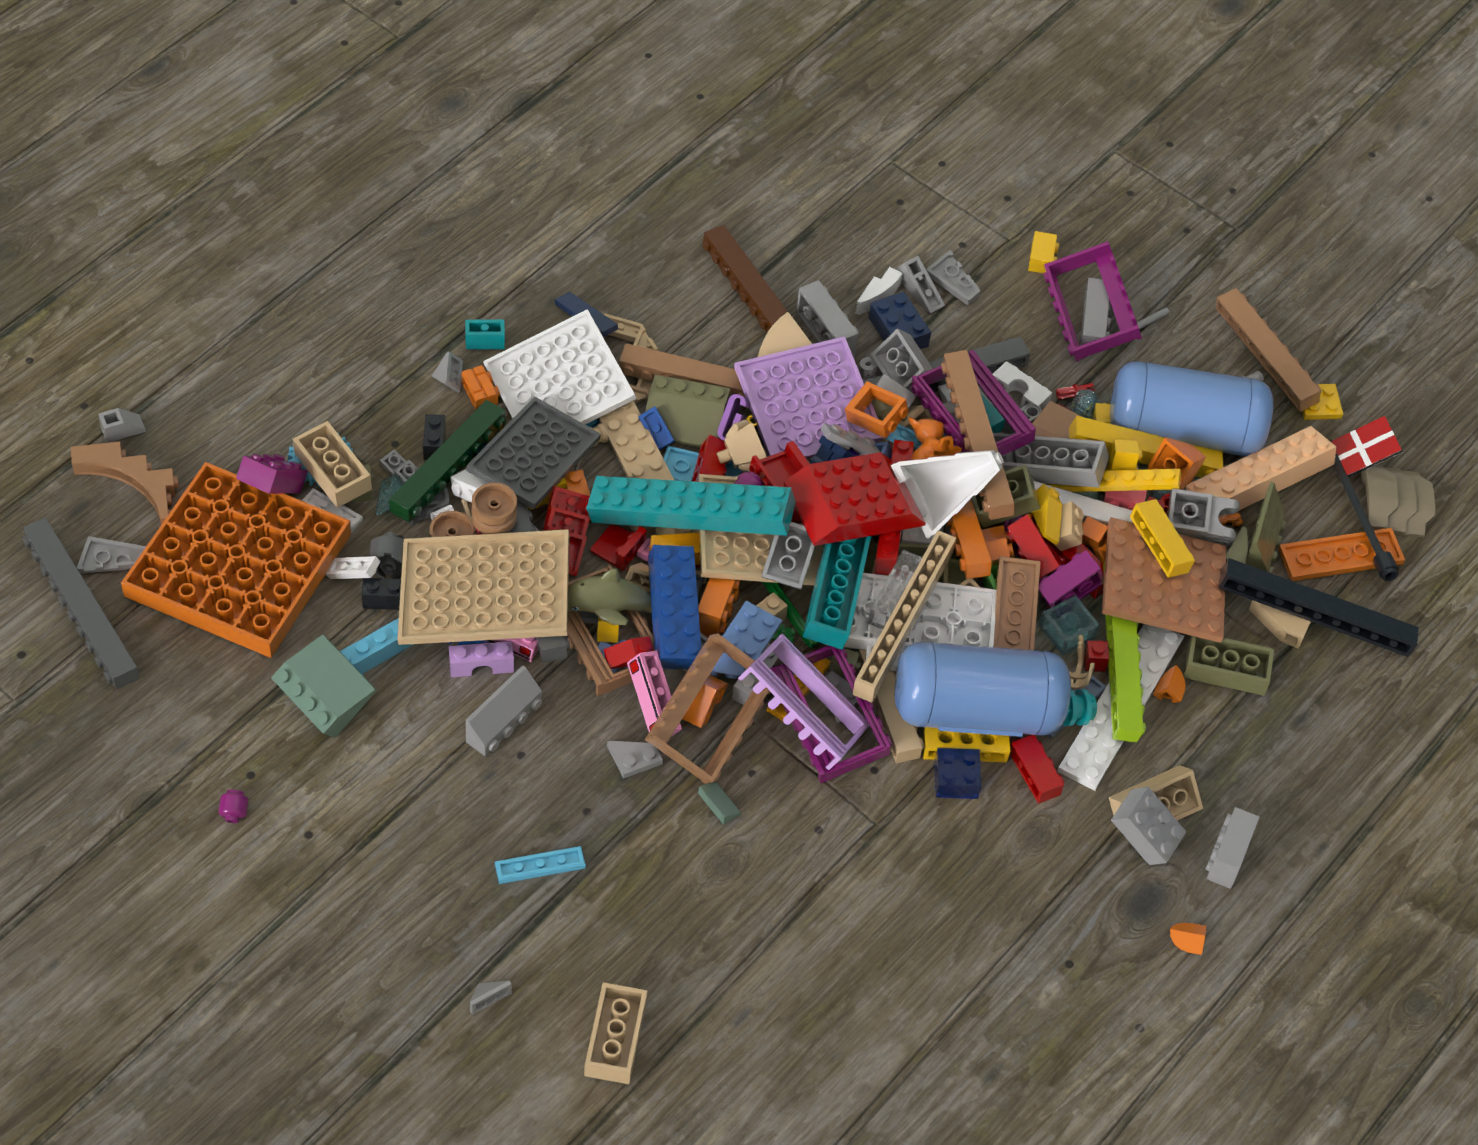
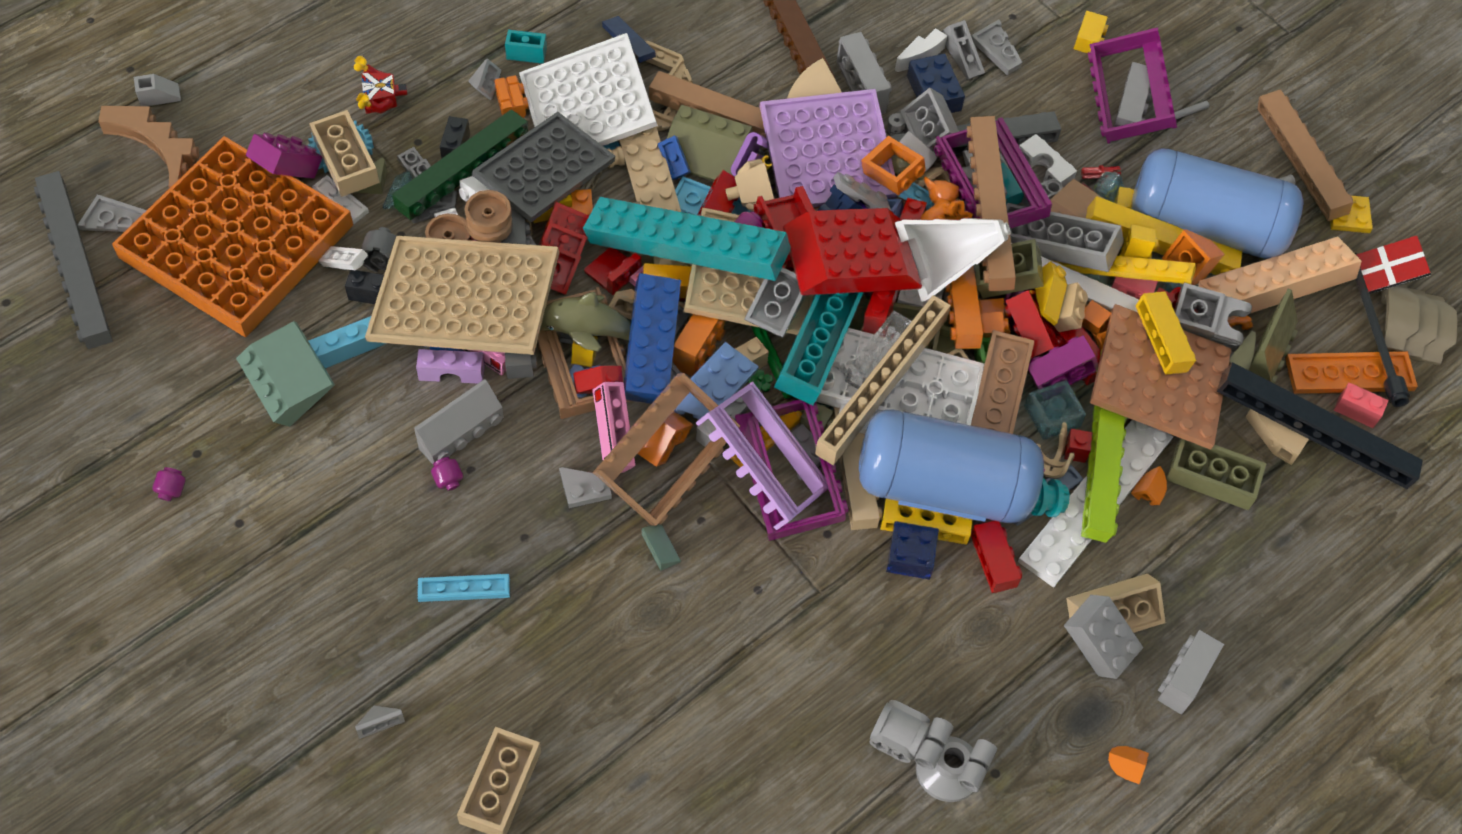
camera: 10 degrees right, 5 degrees up
none -> torso [354,56,408,114]
none -> magenta head [431,457,464,491]
none -> light grey piece [869,700,997,802]
none -> coral brick [1334,383,1389,428]

